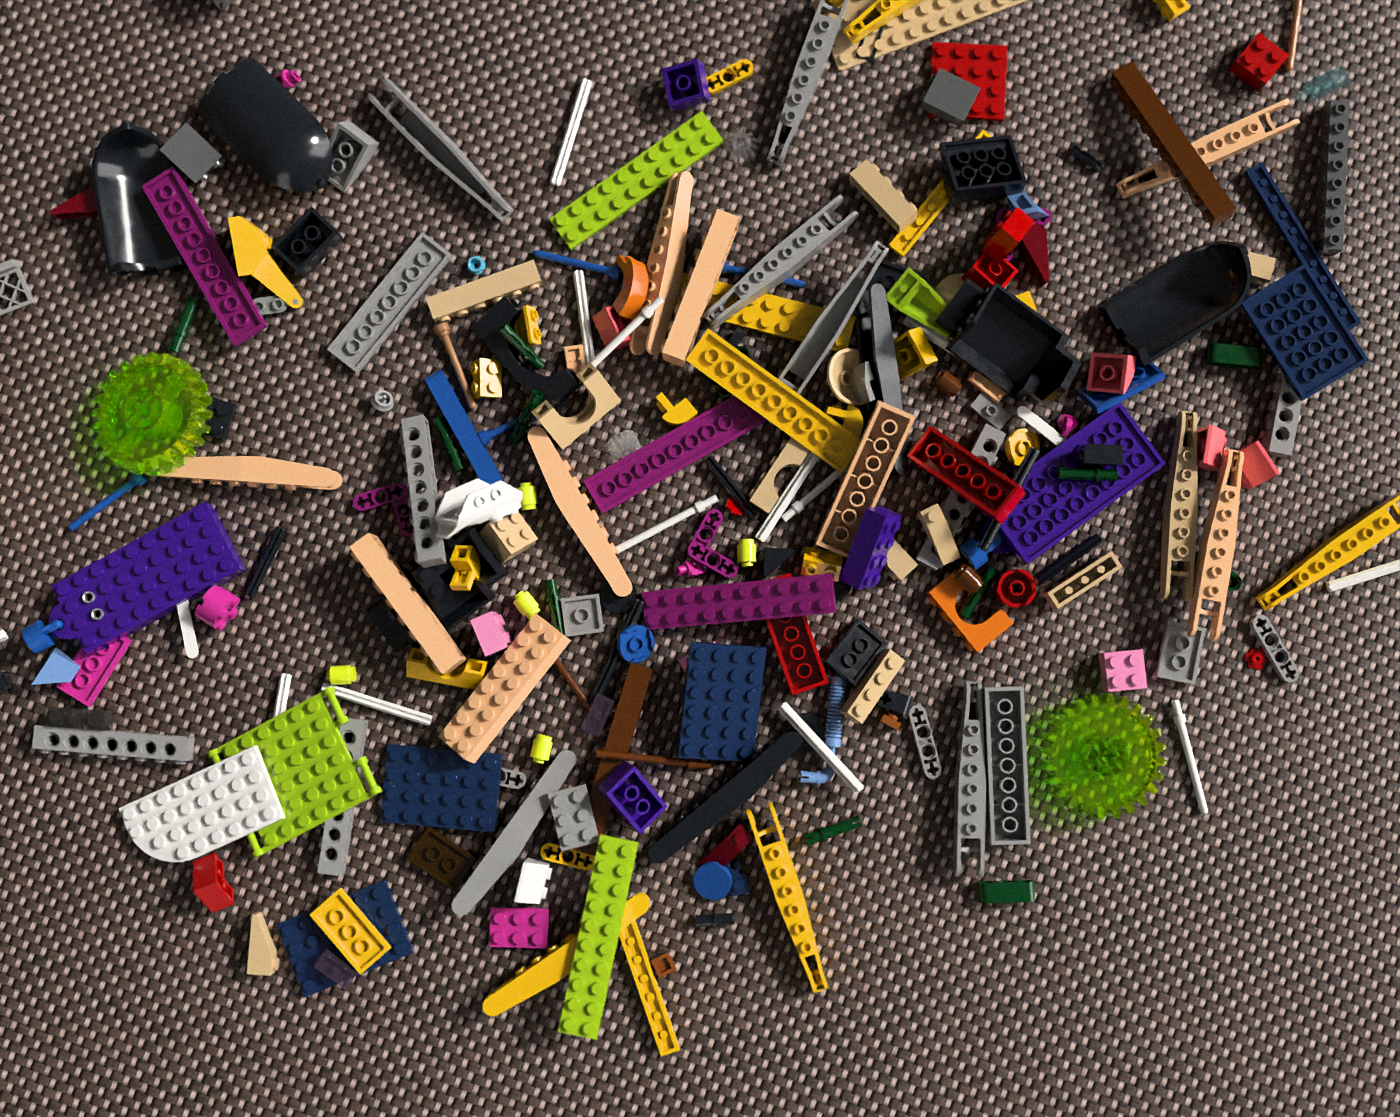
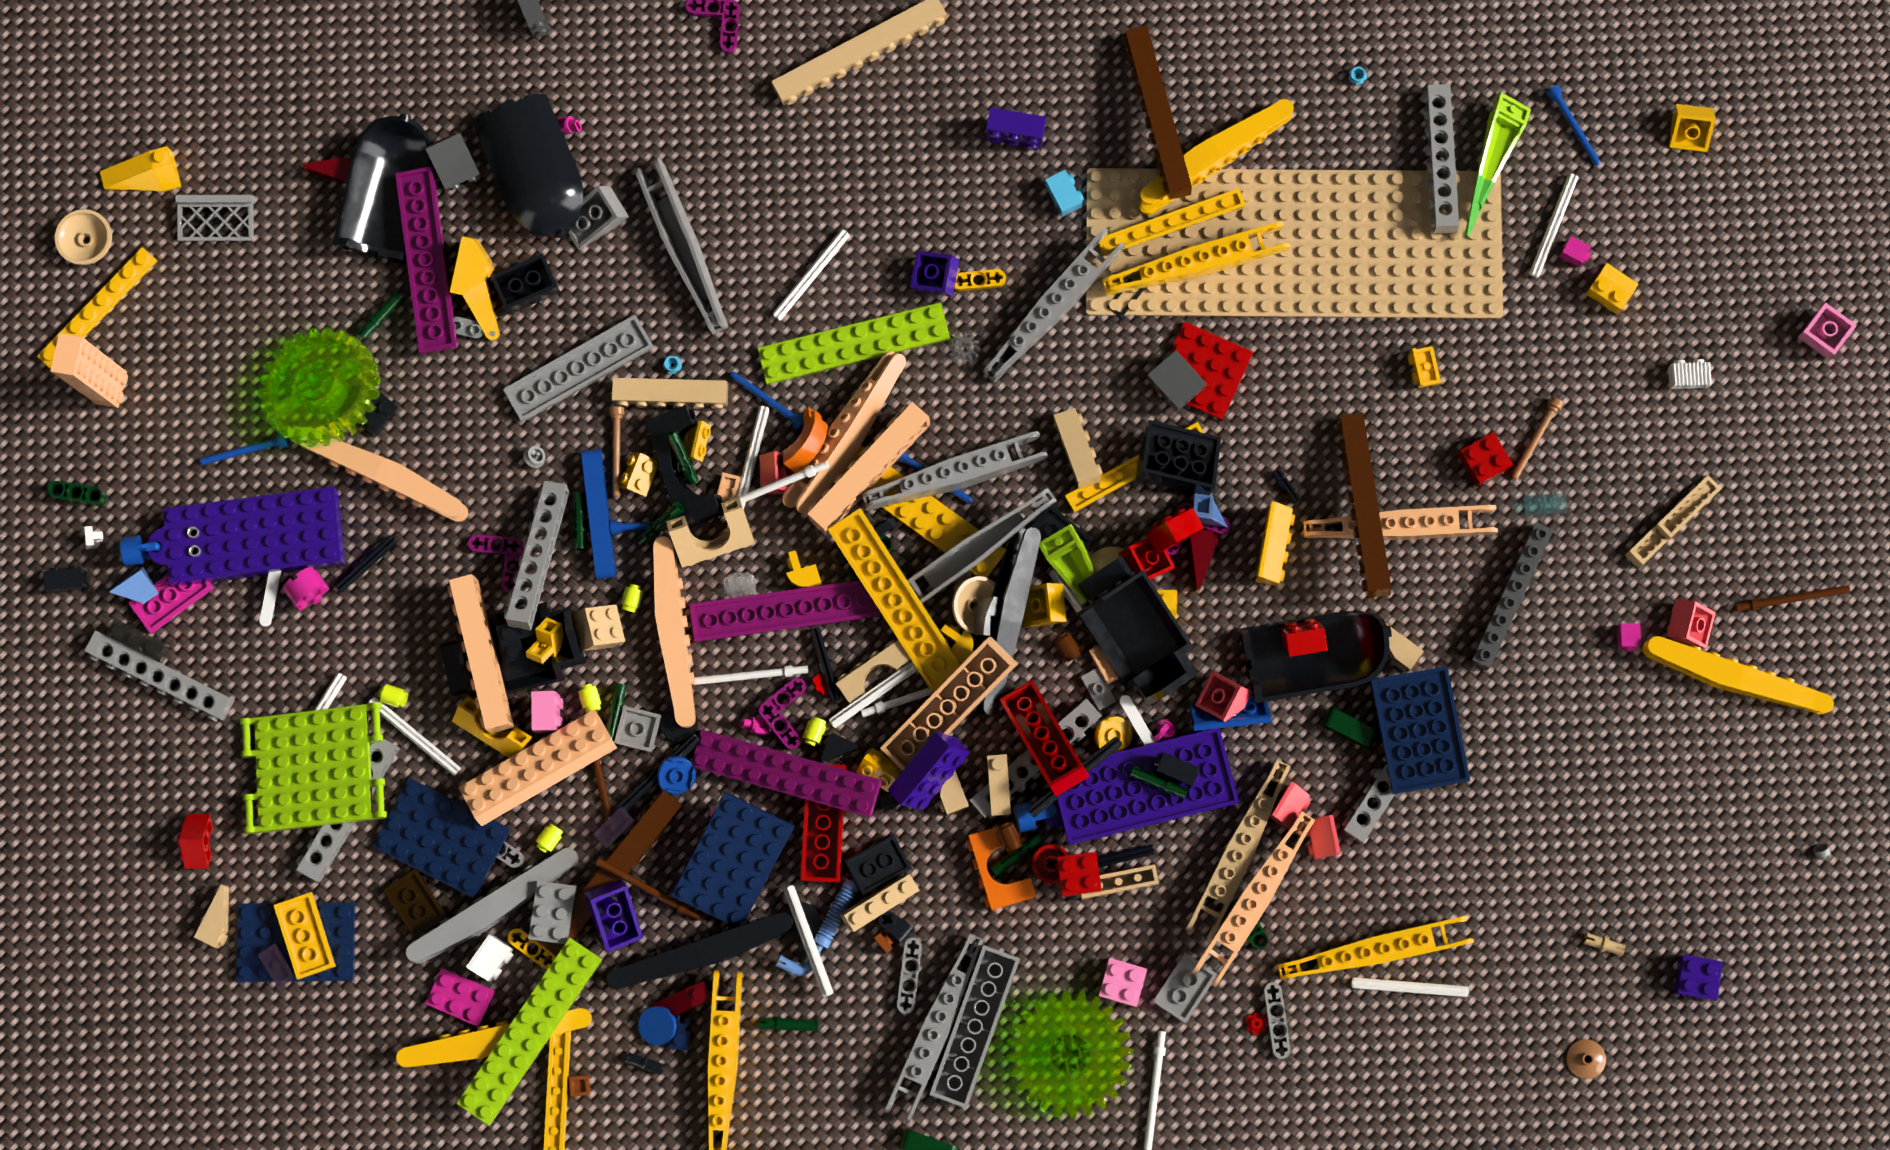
camera: 25 degrees right, 5 degrees down
white plate [119,746,286,862] -> none
white slope [434,478,523,539] -> none
dark blue plate [1244,162,1361,330] -> none
none -> red brick [1057,852,1102,897]
none -> yellow slope [1255,501,1295,586]
none -> red brick [1280,619,1328,657]

